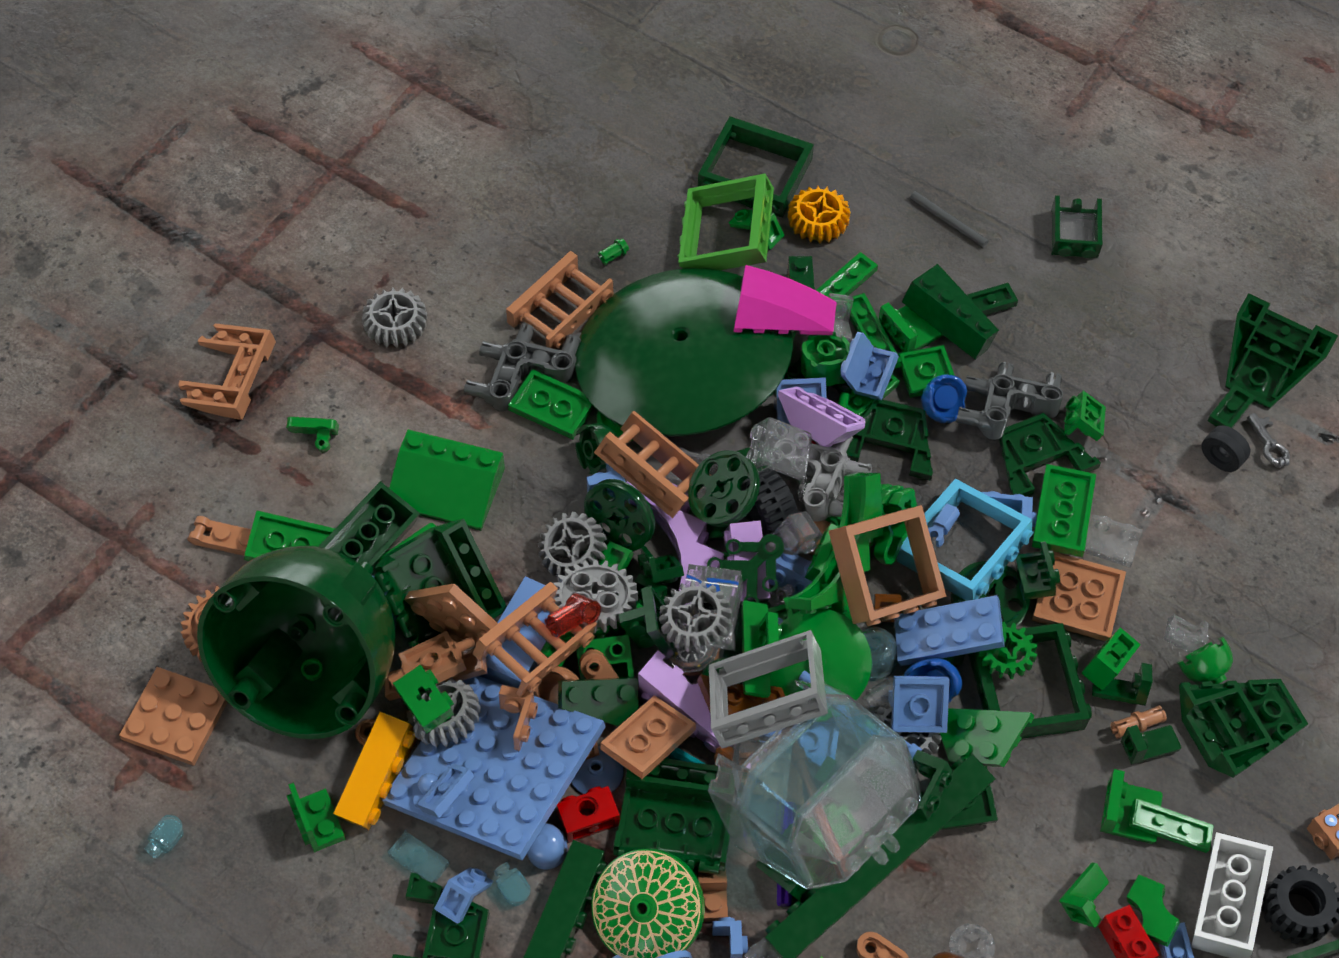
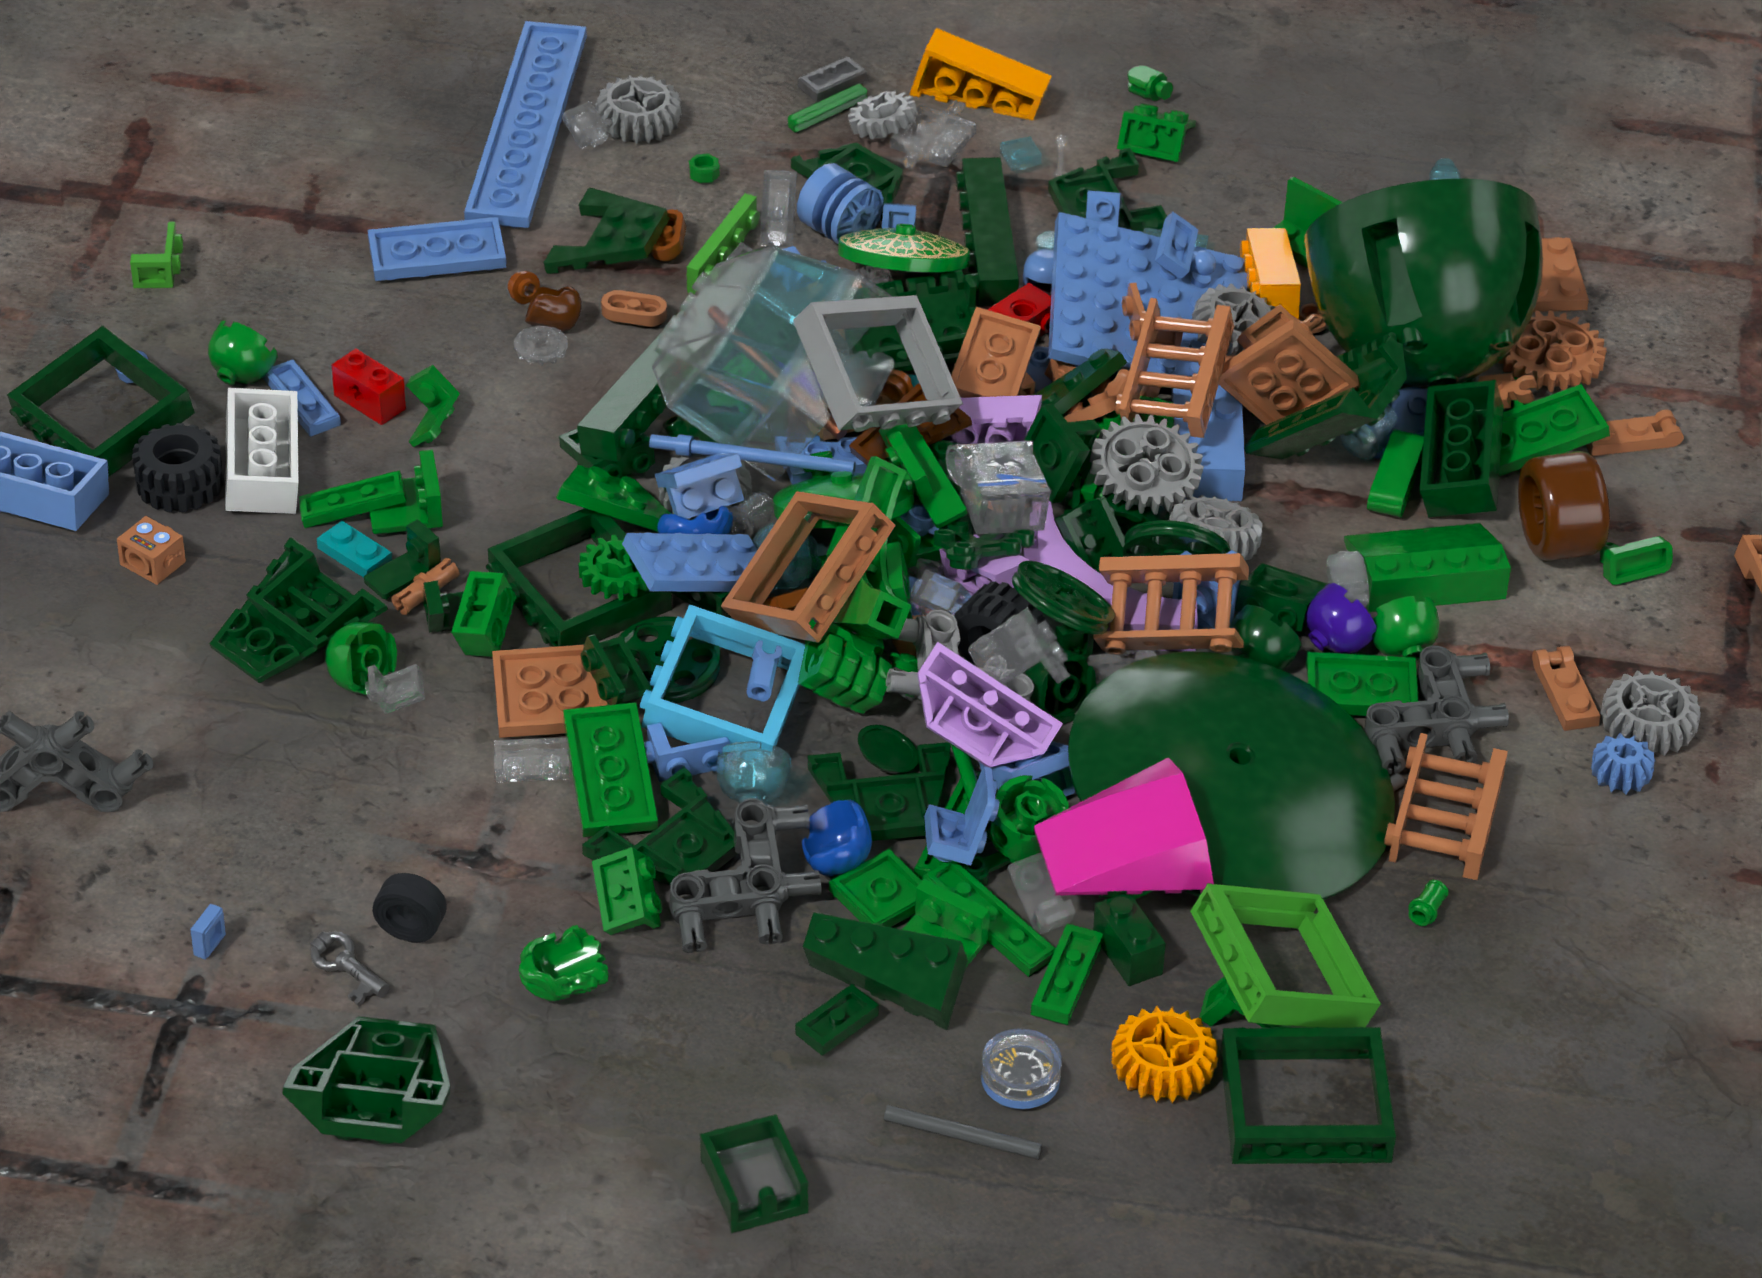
camera: 155 degrees right, 15 degrees down
green brick [393,664,454,734] -> none
clear red piece [545,593,601,638] -> none
light grey gear [659,580,732,653] -> none
dark green bracket [913,750,953,820] -> none
green tile [1127,875,1180,947] -> none
dark green plate [1207,384,1256,428] -> none
none -> teal plate [317,521,392,578]
none -> green hair [519,925,609,1001]
none -> clear light blue cylinder [716,742,791,804]
none -> dark green piece [858,725,918,774]
none -> clear piece [981,1028,1062,1109]
none -> dark green plate [1235,563,1327,632]
none -> dark purple cylinder [1306,583,1377,654]
none -> clear gear [1326,550,1370,607]
none -> green cylinder [1372,596,1440,660]
none -> reddish brown wheel [1518,451,1610,561]
none -> nougat plate [1532,645,1601,731]
none -> medium blue gear [1591,733,1655,795]

